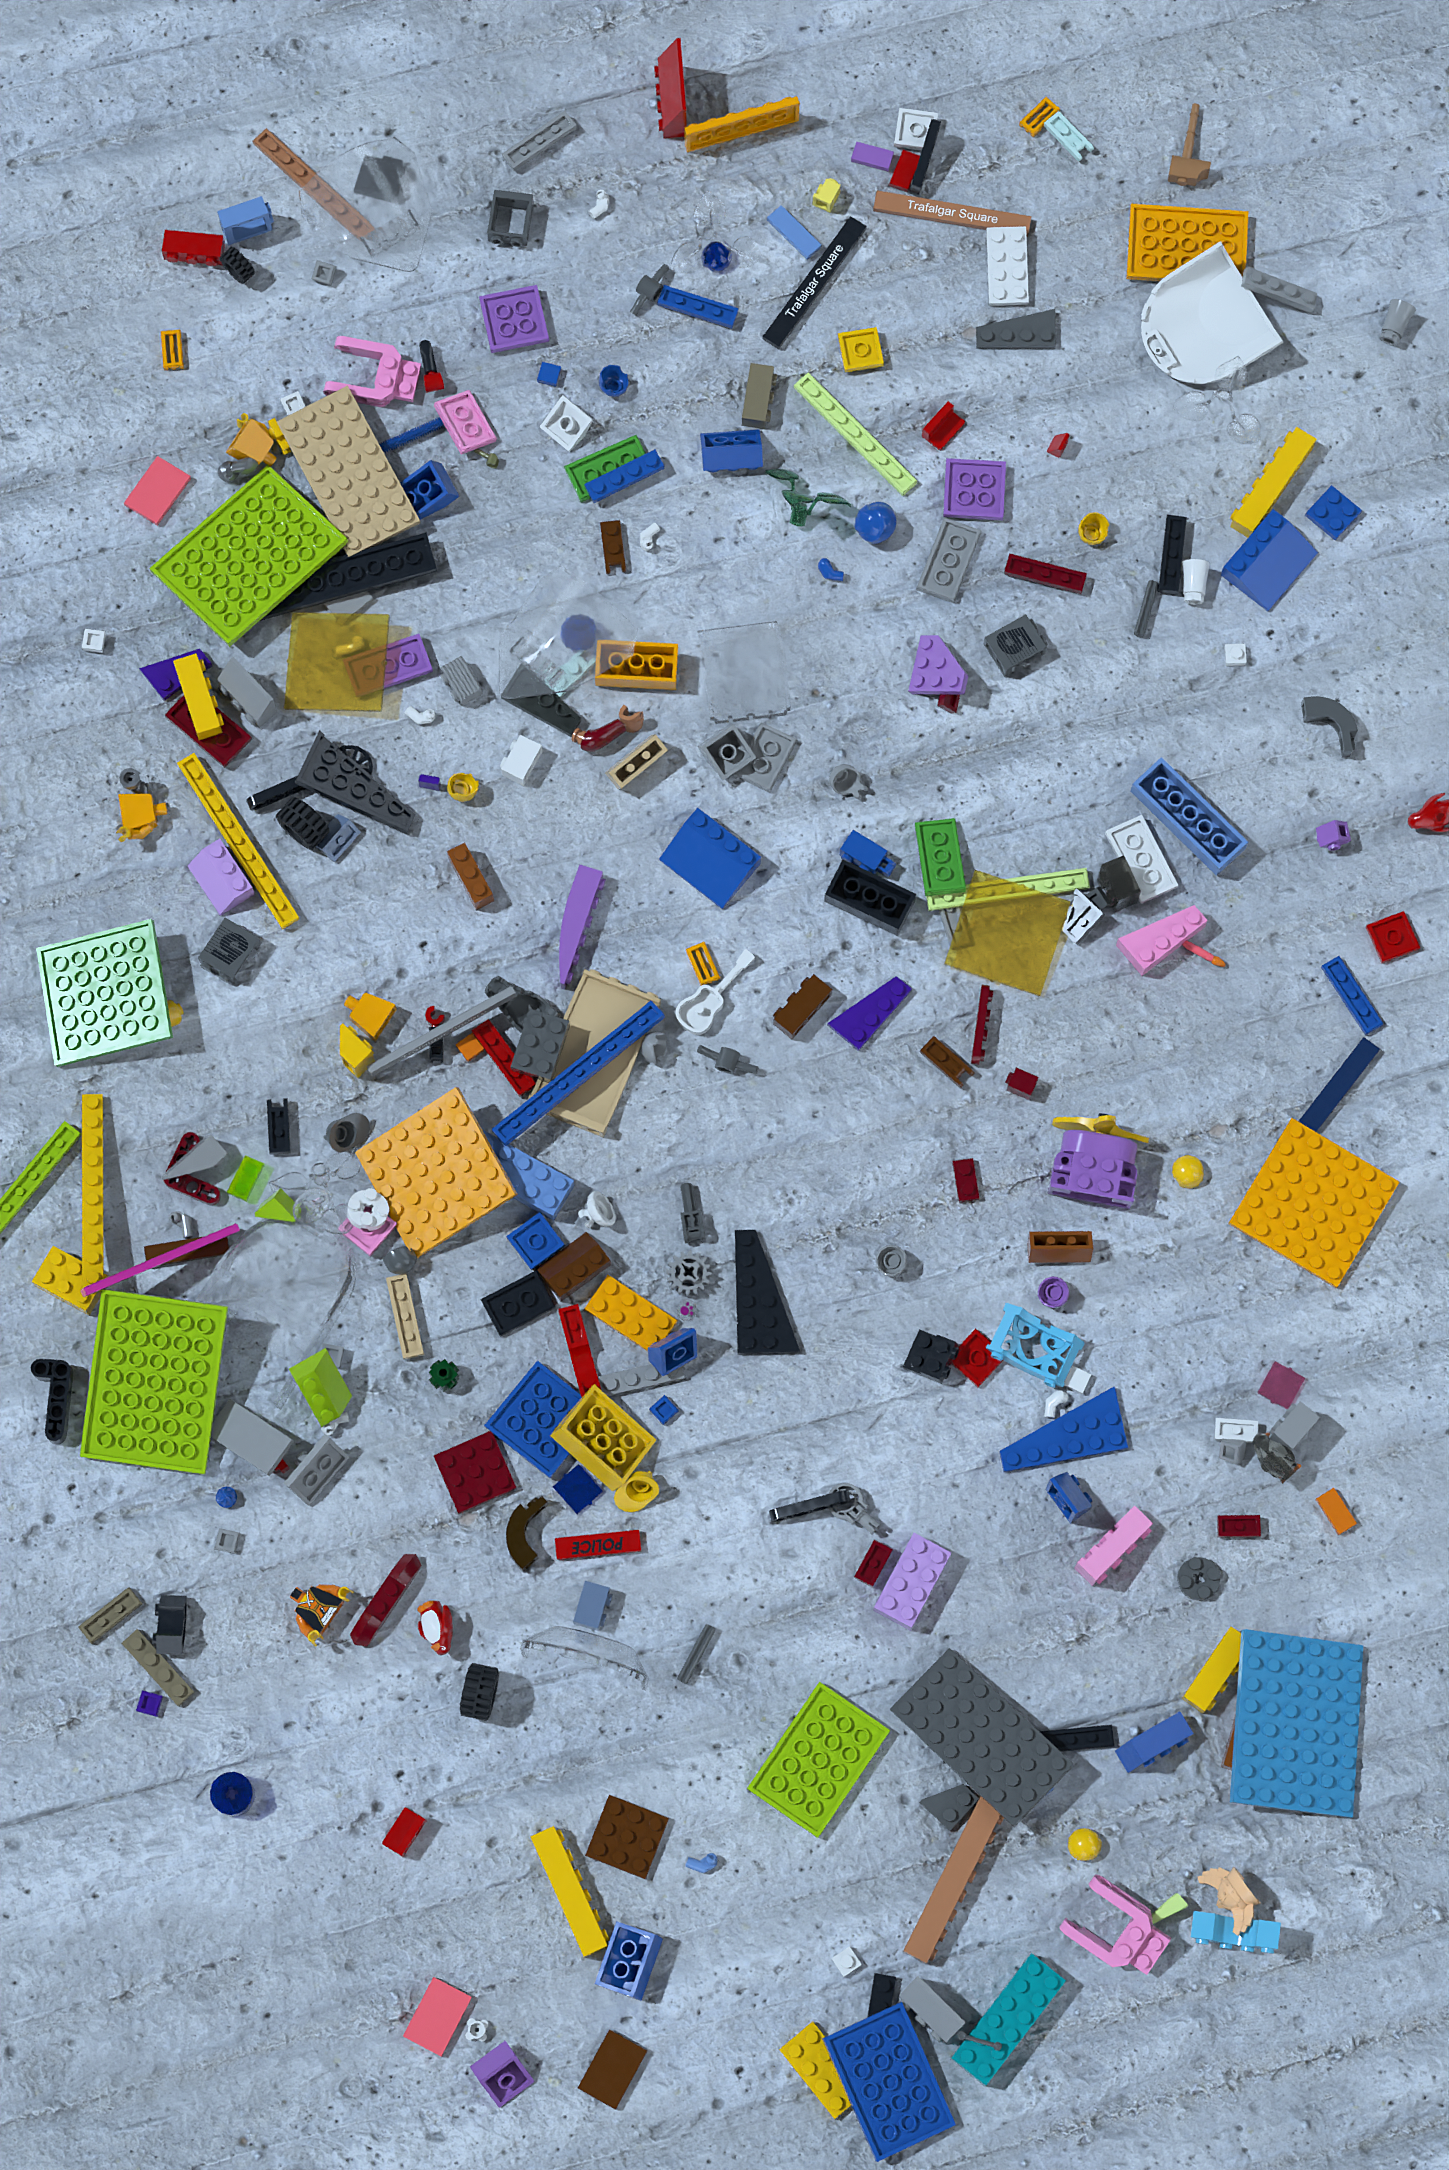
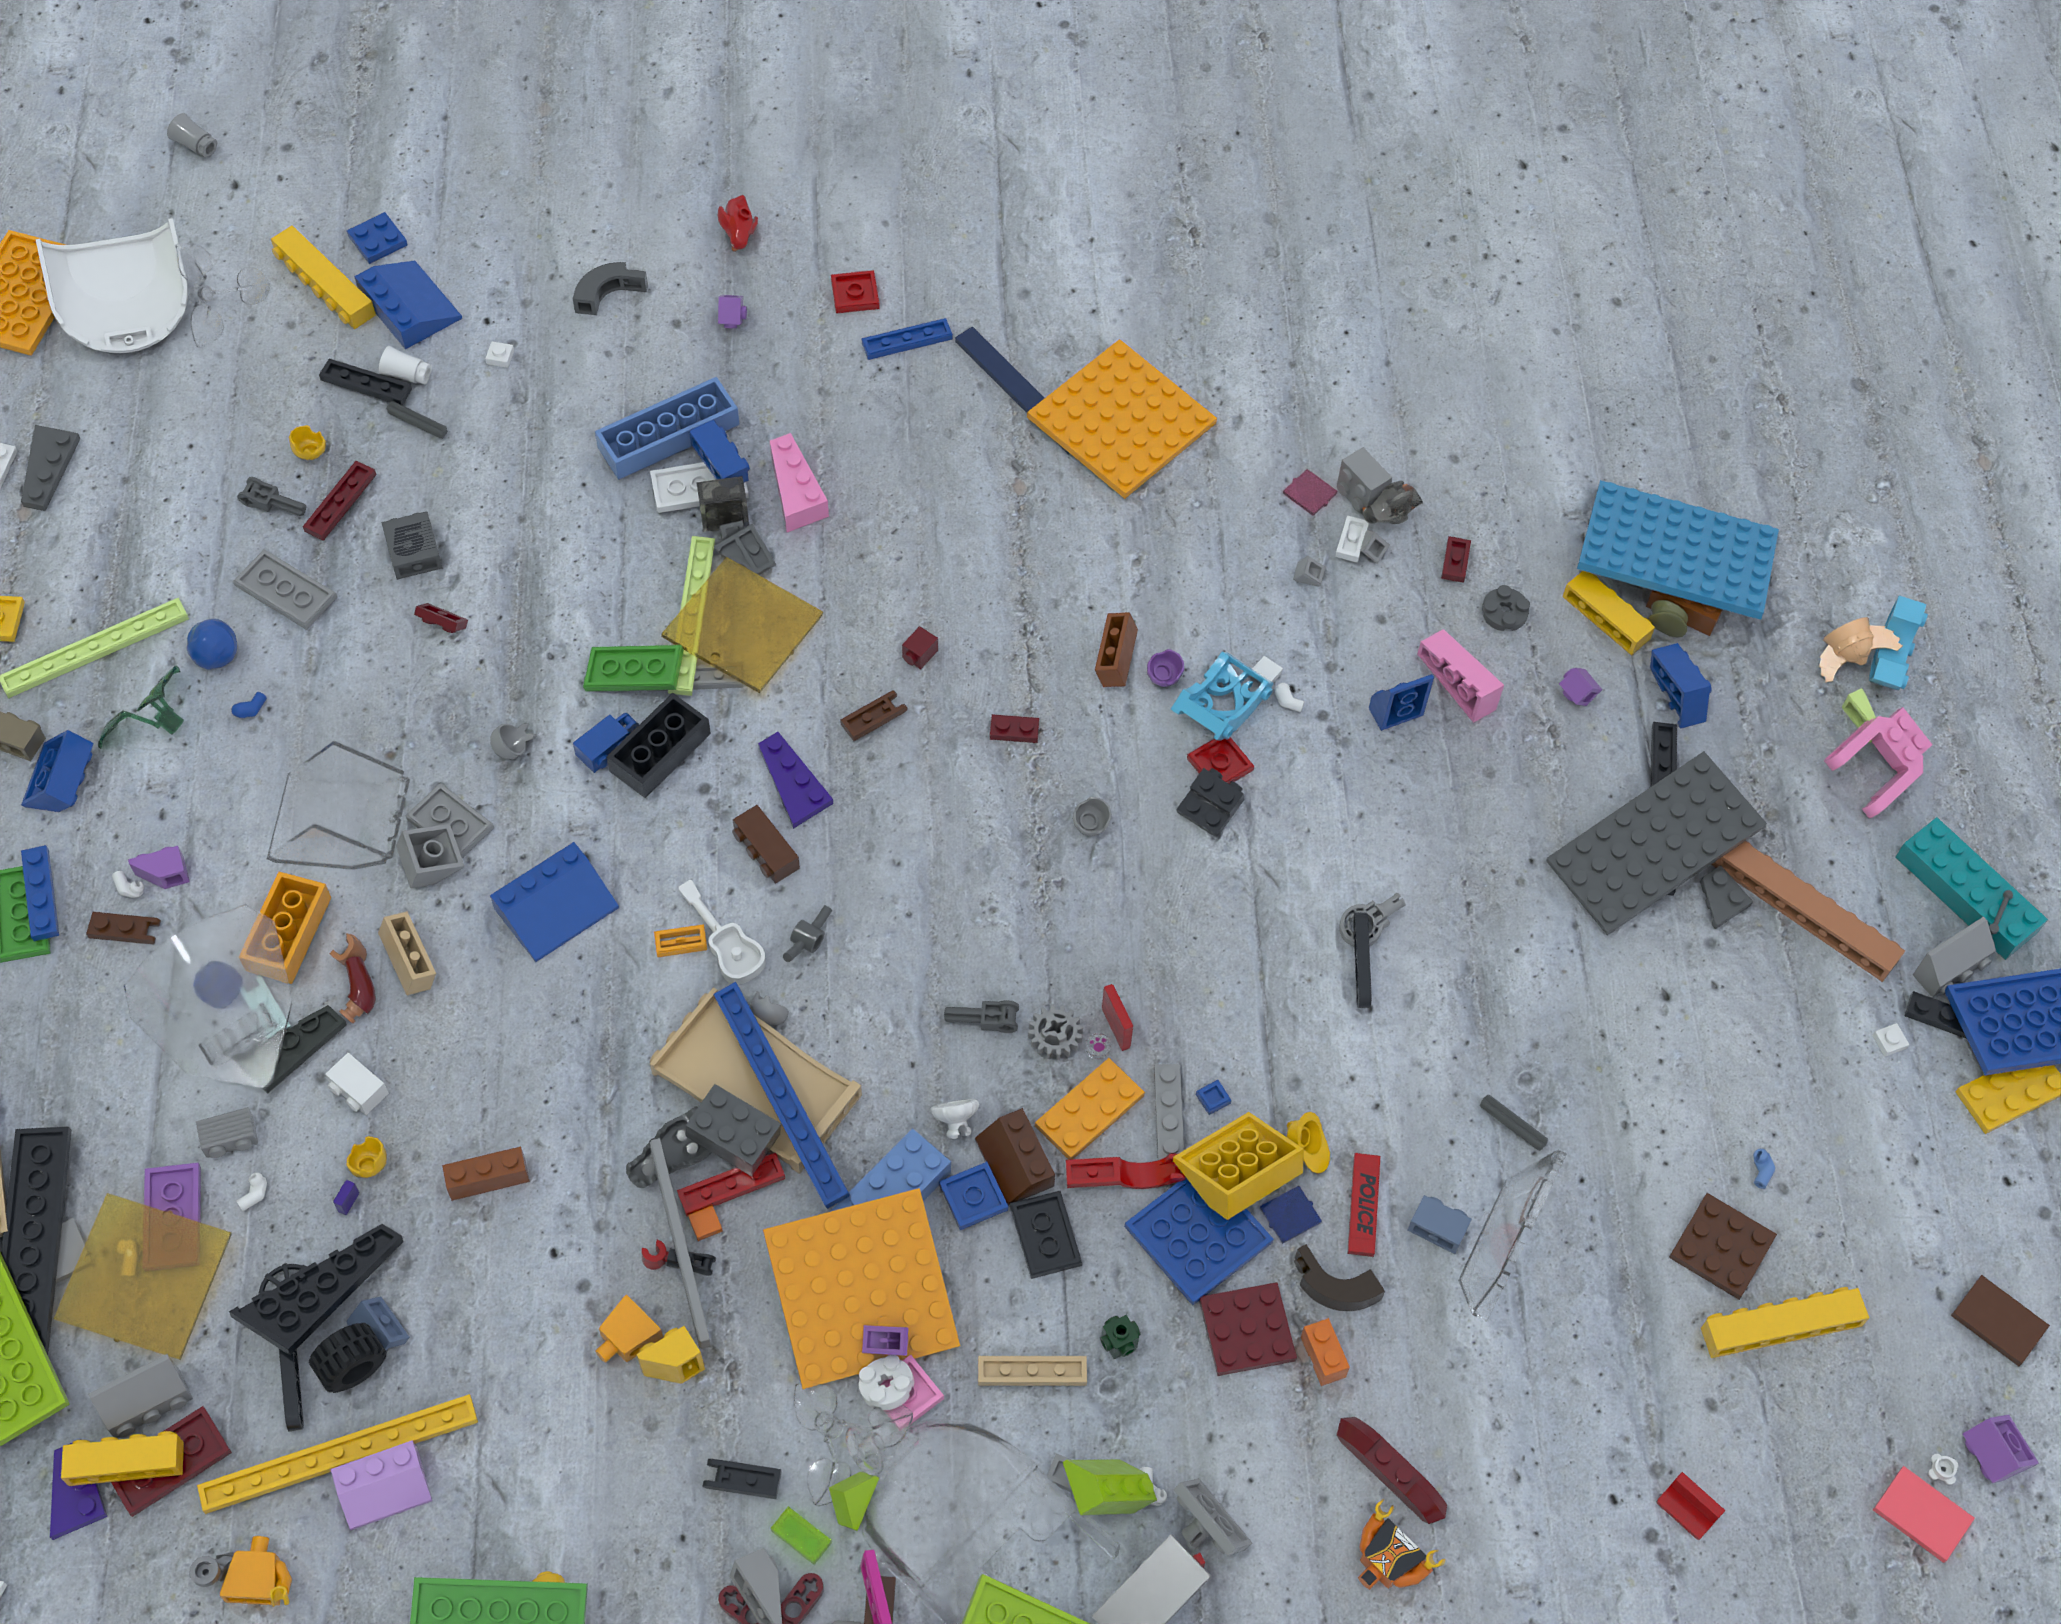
camera: 80 degrees left, 15 degrees down
dark grey panel [198,917,261,984] -> none
dark grey piece [323,1113,370,1153] -> none
dark grey hair [383,1246,417,1274] -> none
animal [417,1601,453,1656] -> none
black tyre [460,1663,499,1721] -> none
medium lavender slope [559,864,606,990] -> none
blue slope [595,1921,663,2001] -> none
blue slope [648,1328,697,1376] -> none
black wing [735,1230,801,1355] -> none
lime plate [747,1682,890,1838] -> none
dark red plate [854,1539,893,1588] -> none
lavender brick [873,1533,951,1631] -> none
medium lavender plate [908,635,968,695] -> none
red panel [922,401,965,450] -> none
medium lavender plate [943,458,1006,520] -> none
dark red plate [971,985,993,1065] -> none
blue wing [999,1386,1128,1473] -> none
red slope [1047,433,1070,458] -> none
medium lavender brick [1047,1113,1149,1209] -> none
yellow hair [1067,1828,1102,1861] -> none
yellow hair [1172,1155,1204,1189] -> none
coral piece [1182,941,1225,967] -> none
light grey plate [1241,266,1317,313] -> none
orange tile [1315,1488,1357,1535] -> none
none -> medium lavender slope [128,846,190,889]
none -> dark grey connector [237,477,307,516]
none -> blue brick [689,420,750,492]
none -> medium lavender slope [862,1325,908,1356]
none -> red tile [1102,984,1133,1051]
none -> light grey slope [1293,556,1326,587]
none -> orange brick [1300,1318,1350,1386]
none -> medium lavender brick [1559,668,1603,706]
none -> olive piece [1648,600,1688,638]

